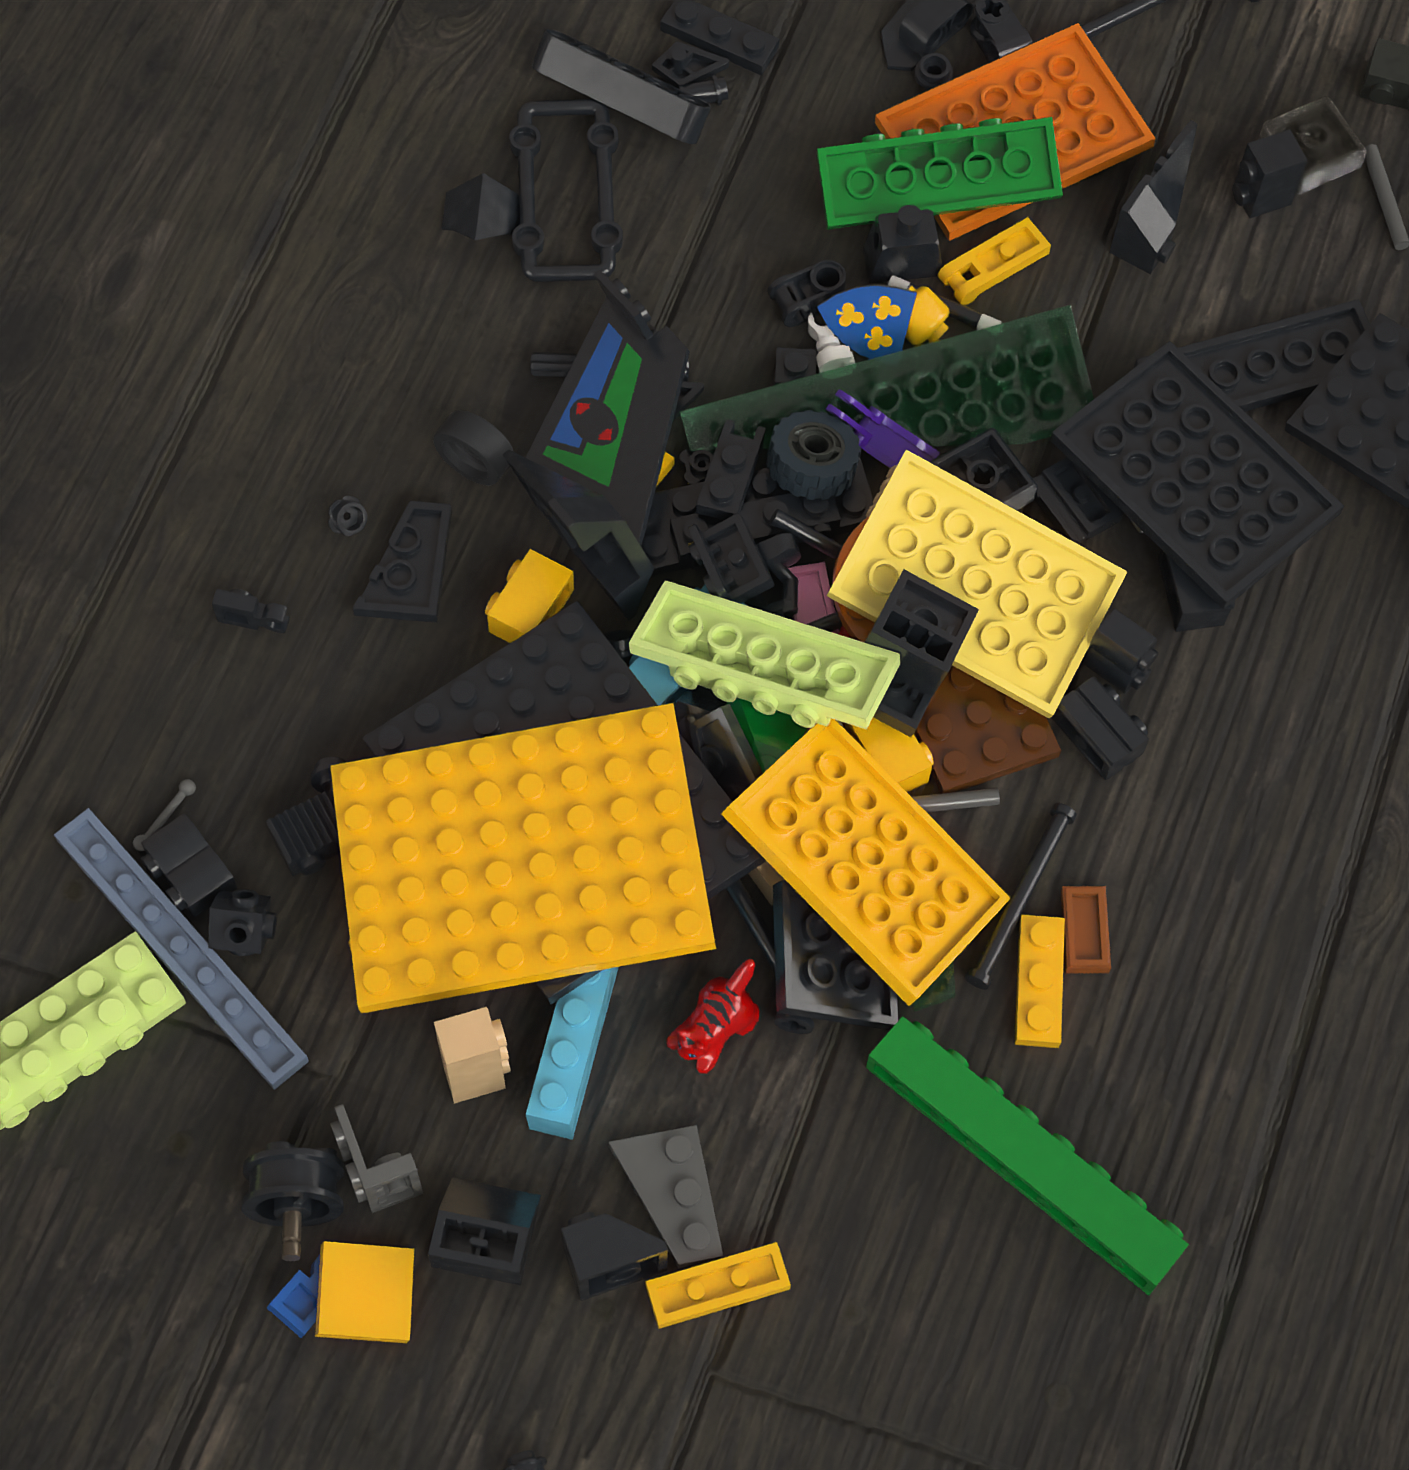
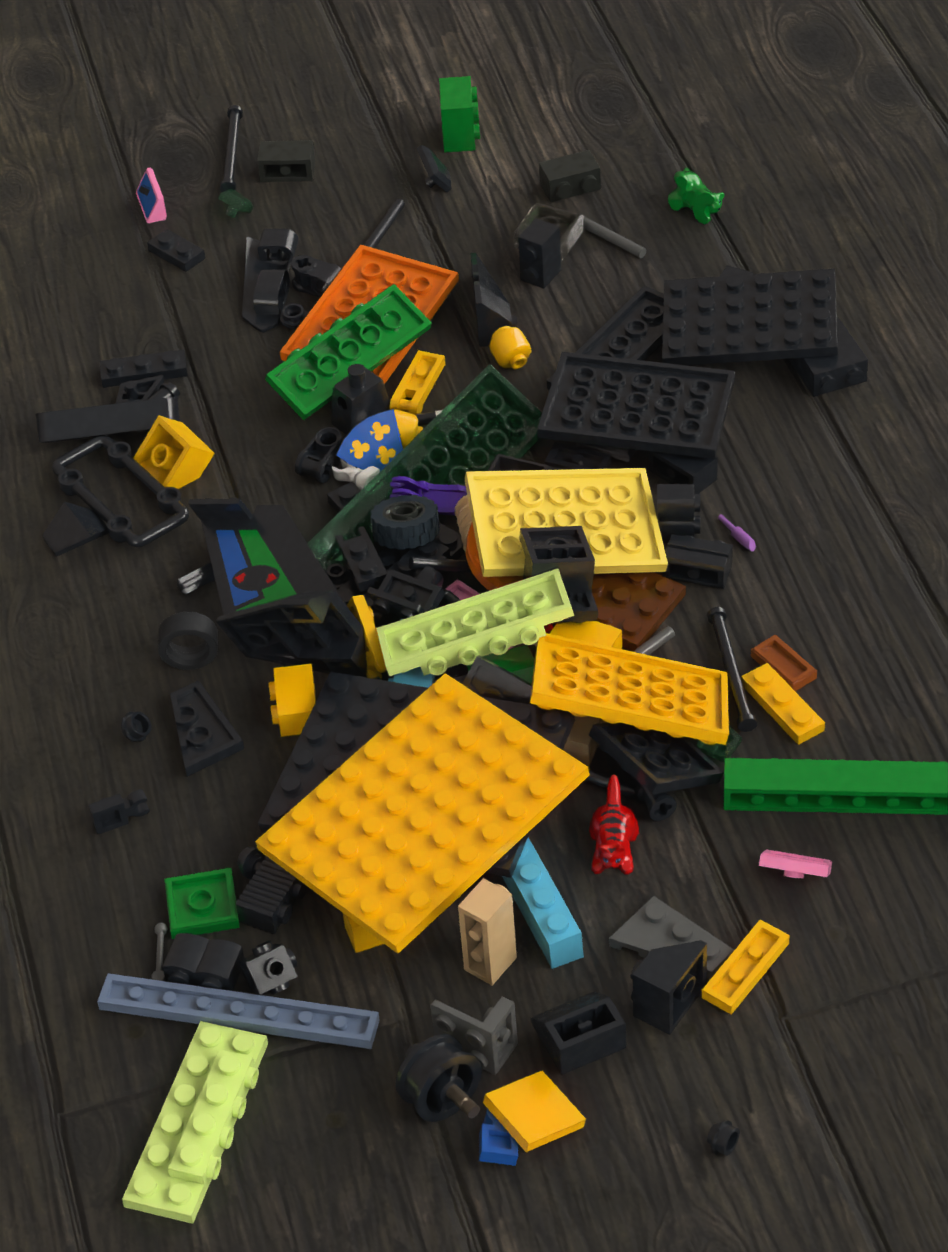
camera: 30 degrees left, 20 degrees down
none -> yellow slope [133,415,215,489]
none -> green tile [164,868,240,939]
none -> yellow hinge [347,595,387,679]
none -> yellow head [489,326,531,369]
none -> medium lavender piece [718,514,756,551]
none -> bright pink plate [759,849,832,878]

